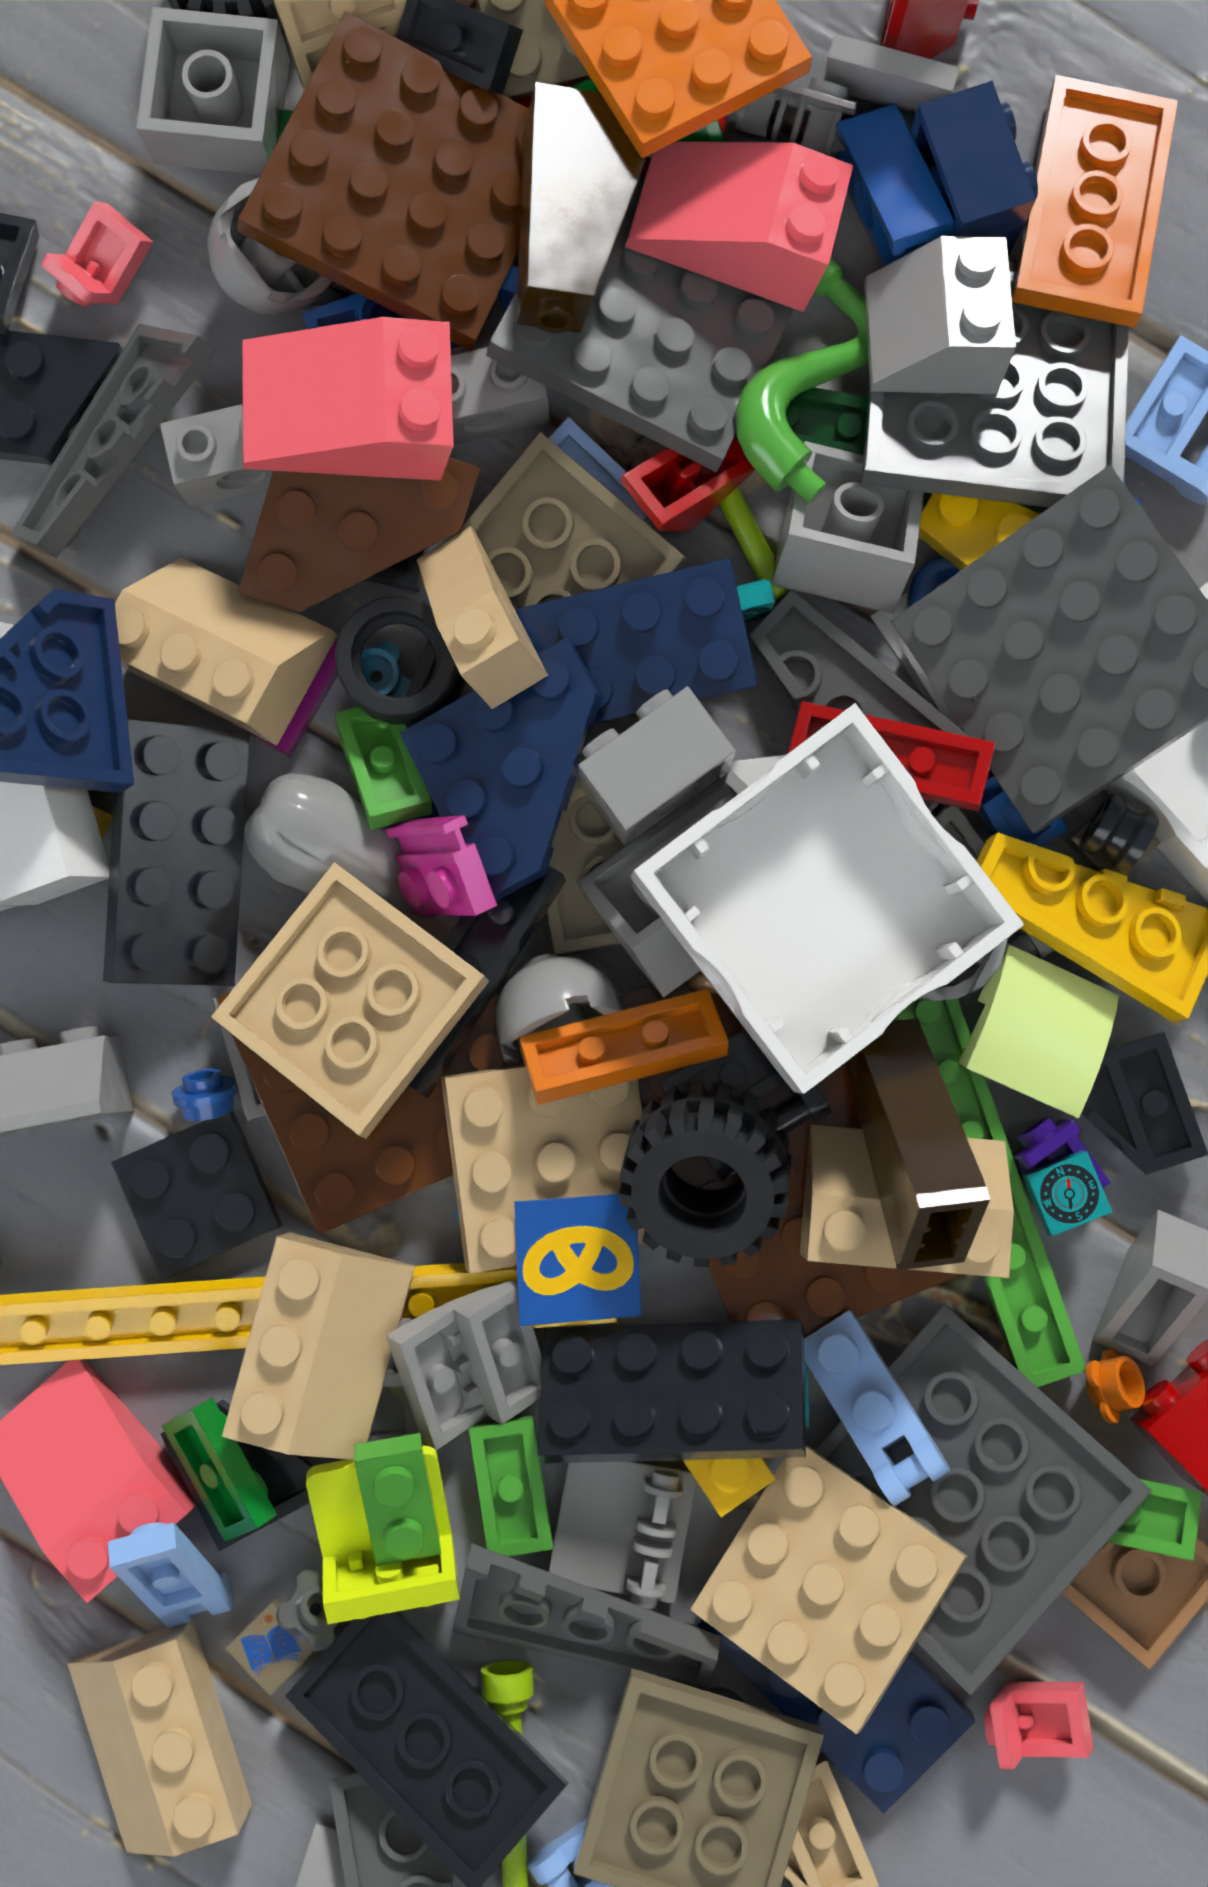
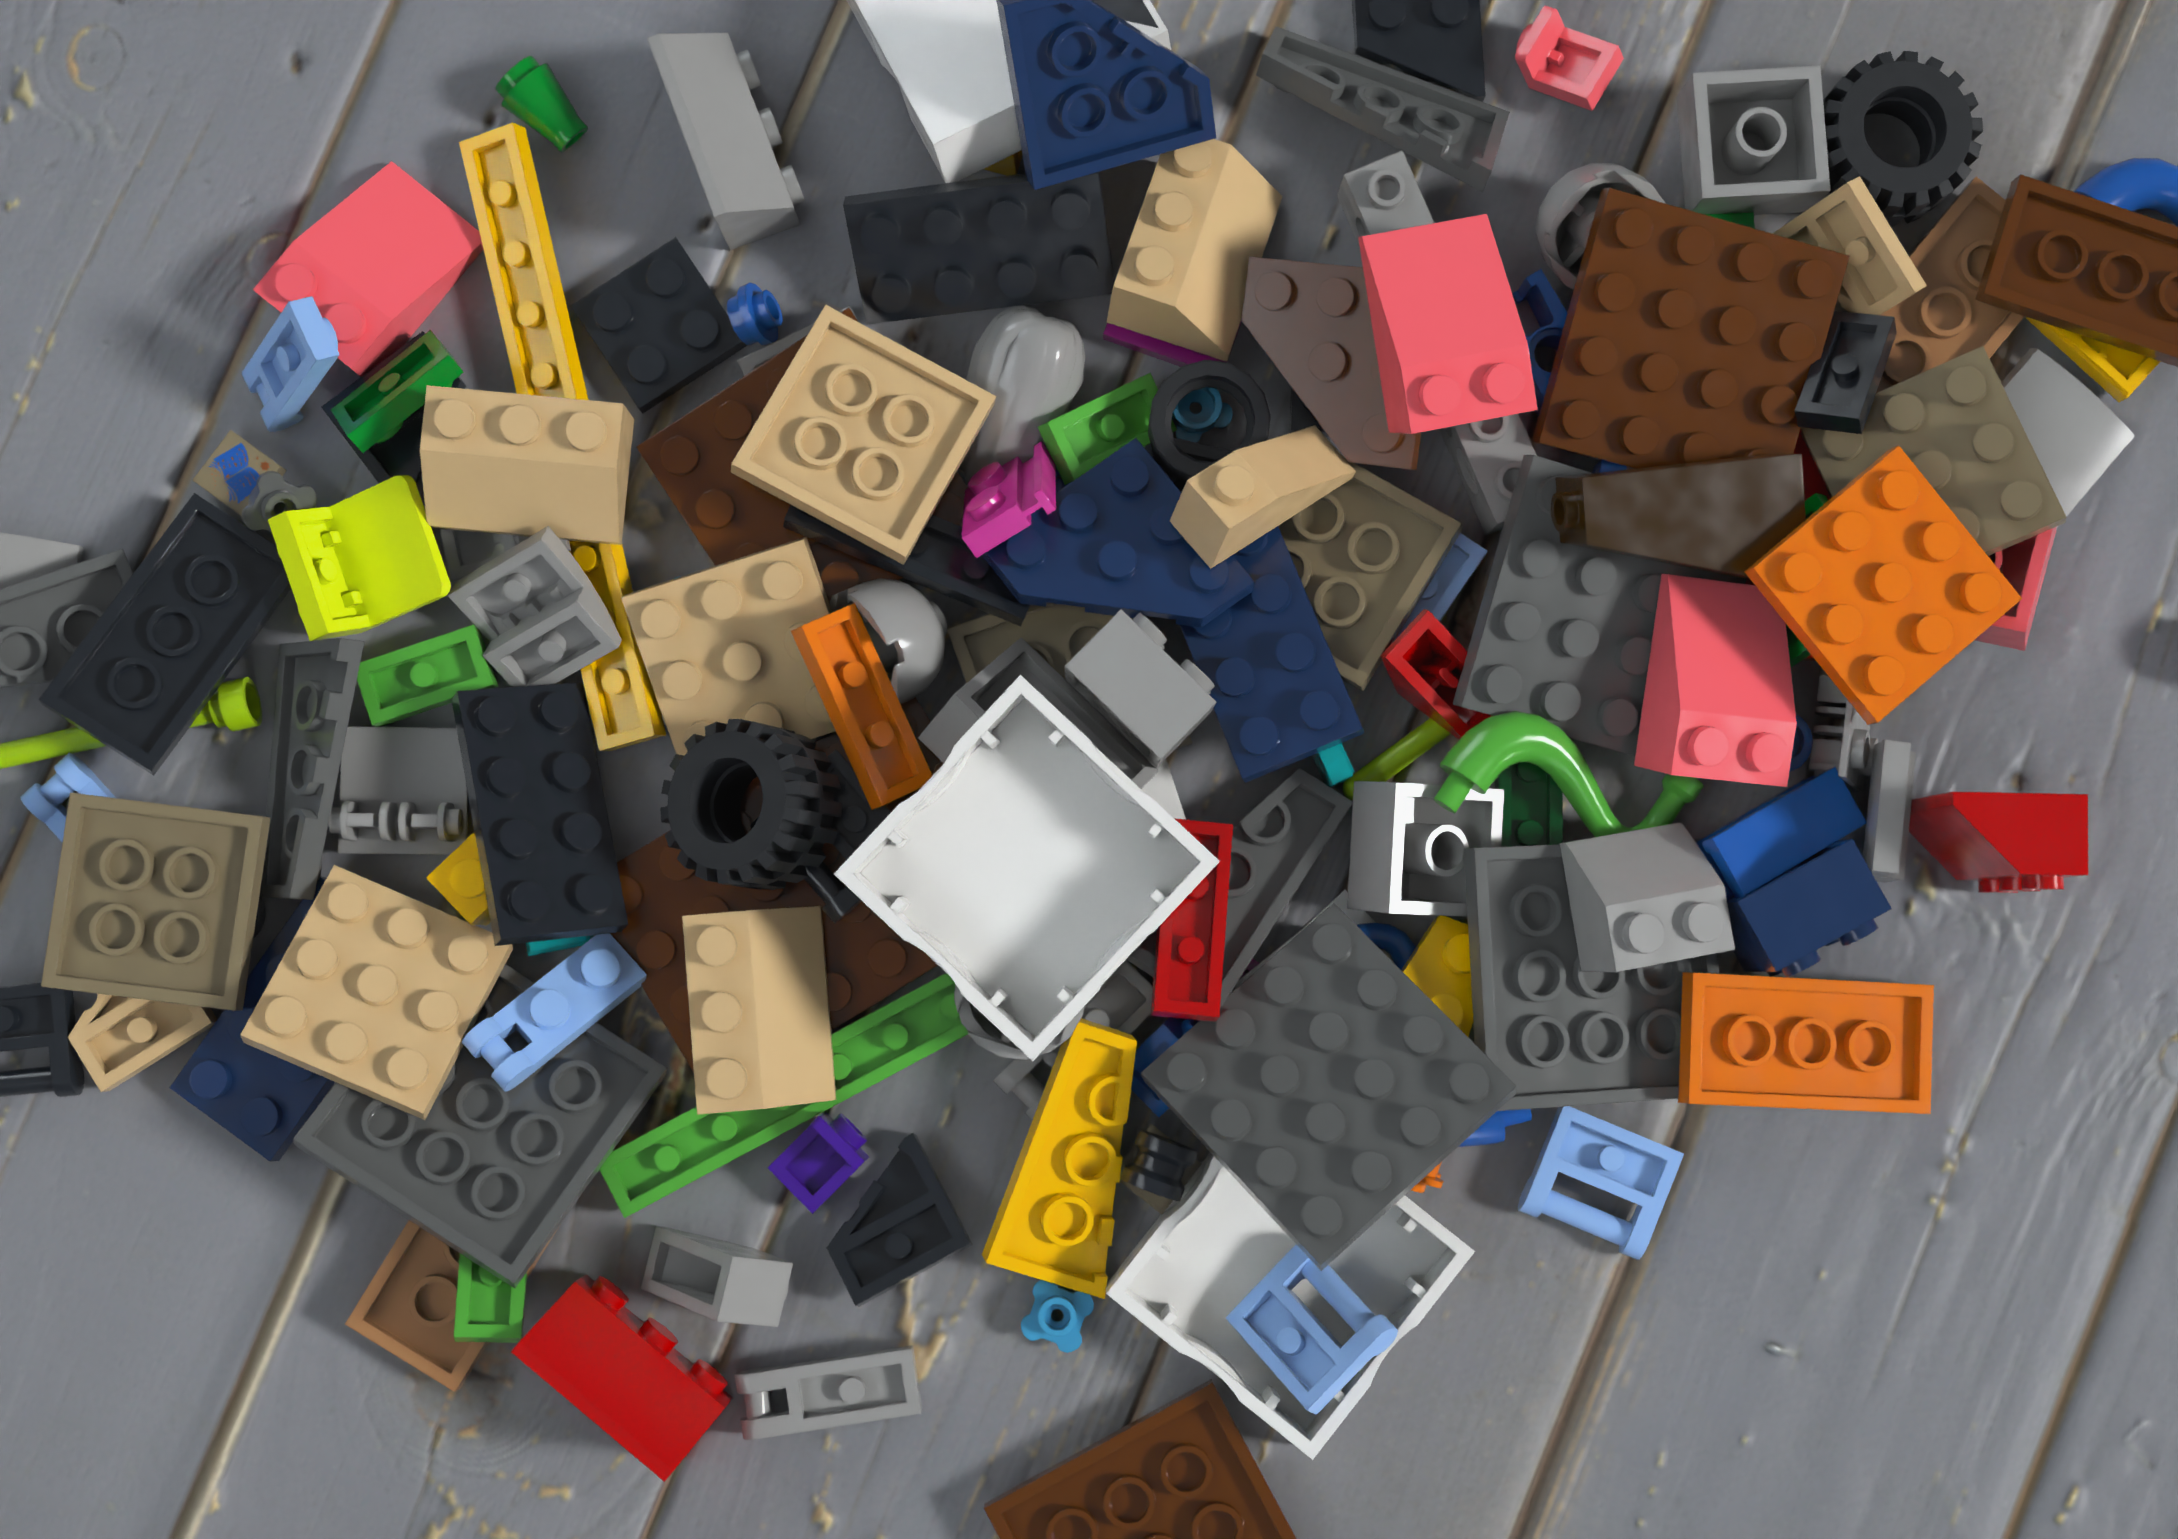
camera: 75 degrees right, 0 degrees up
tan slope [67,1618,252,1857] -> none
bright green plate [354,1433,441,1566] -> none
blue sticker [514,1194,641,1326] -> none
dark brown slope [846,1018,990,1271] -> none
yellowish green slope [958,944,1119,1118] -> none
coral bracket [984,1681,1094,1769] -> none
teal tile [1022,1150,1112,1237] -> none
orange plate [1086,1349,1145,1424] -> none

